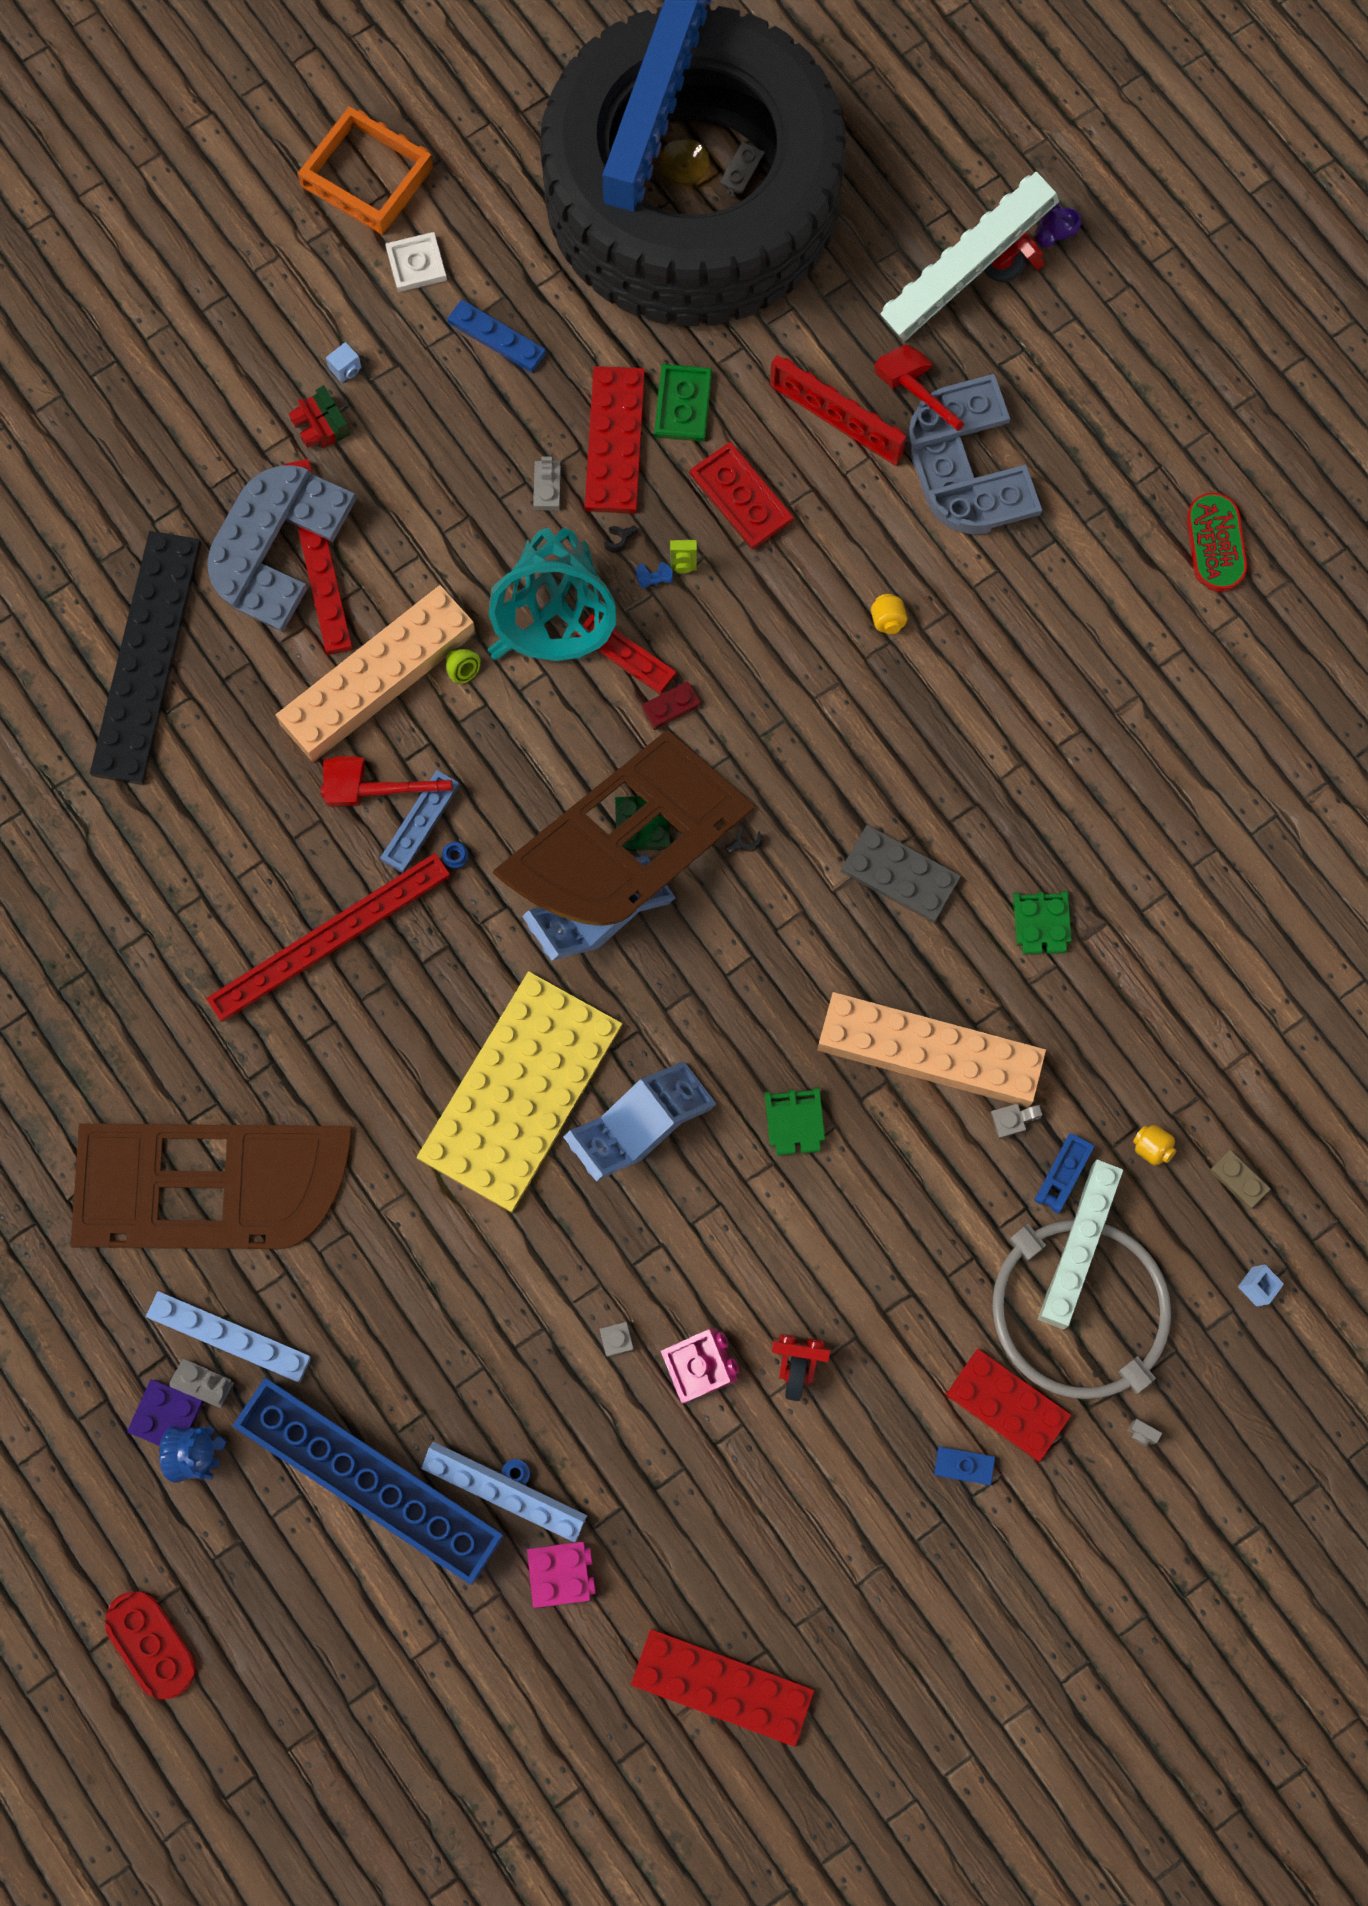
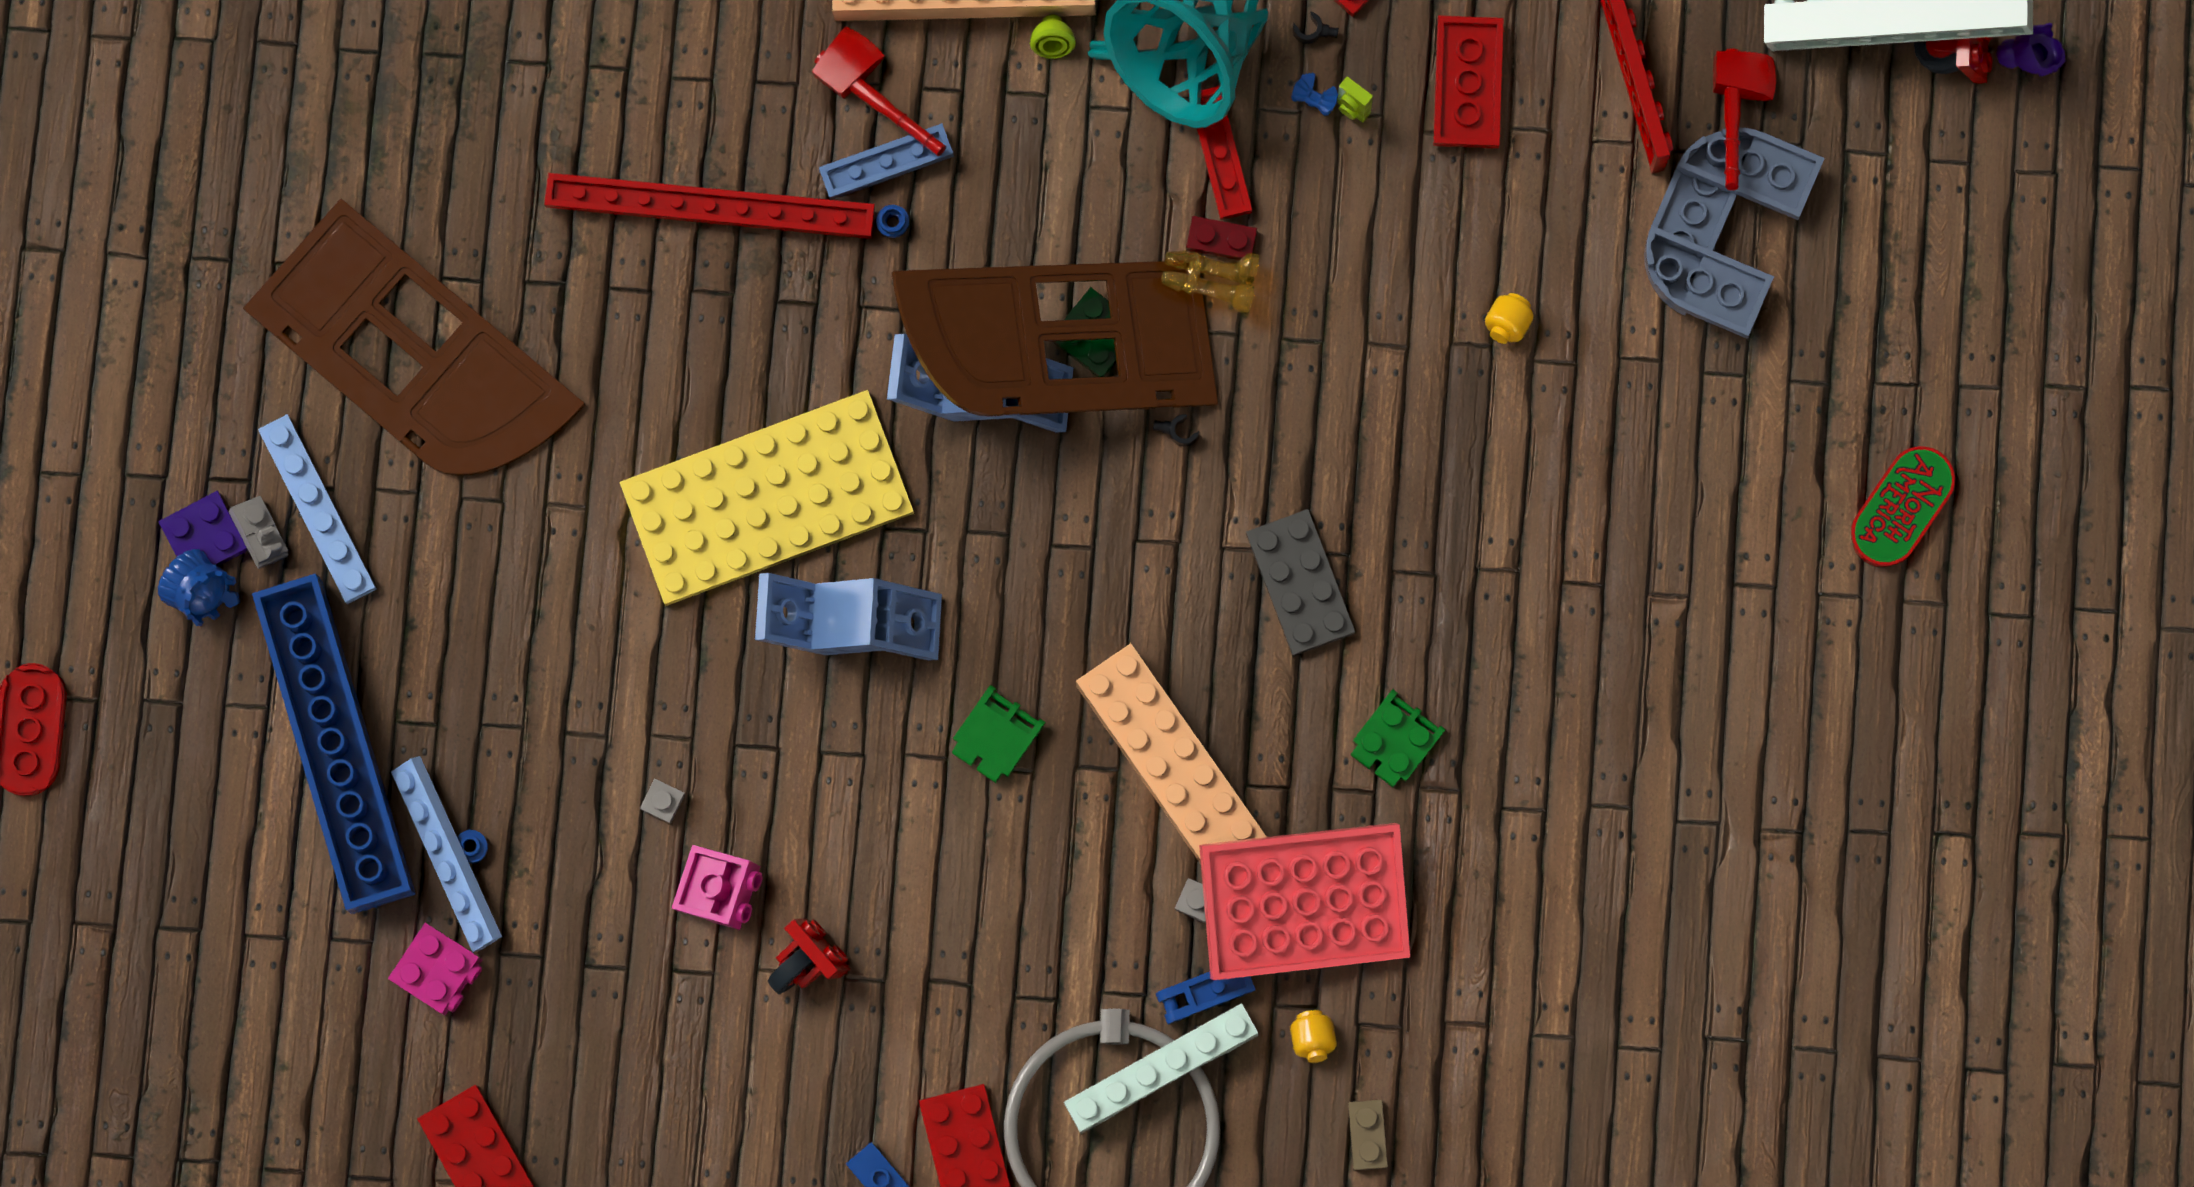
camera: 45 degrees right, 5 degrees up
none -> clear yellow piece [1161,250,1259,314]
none -> coral plate [1199,823,1411,980]

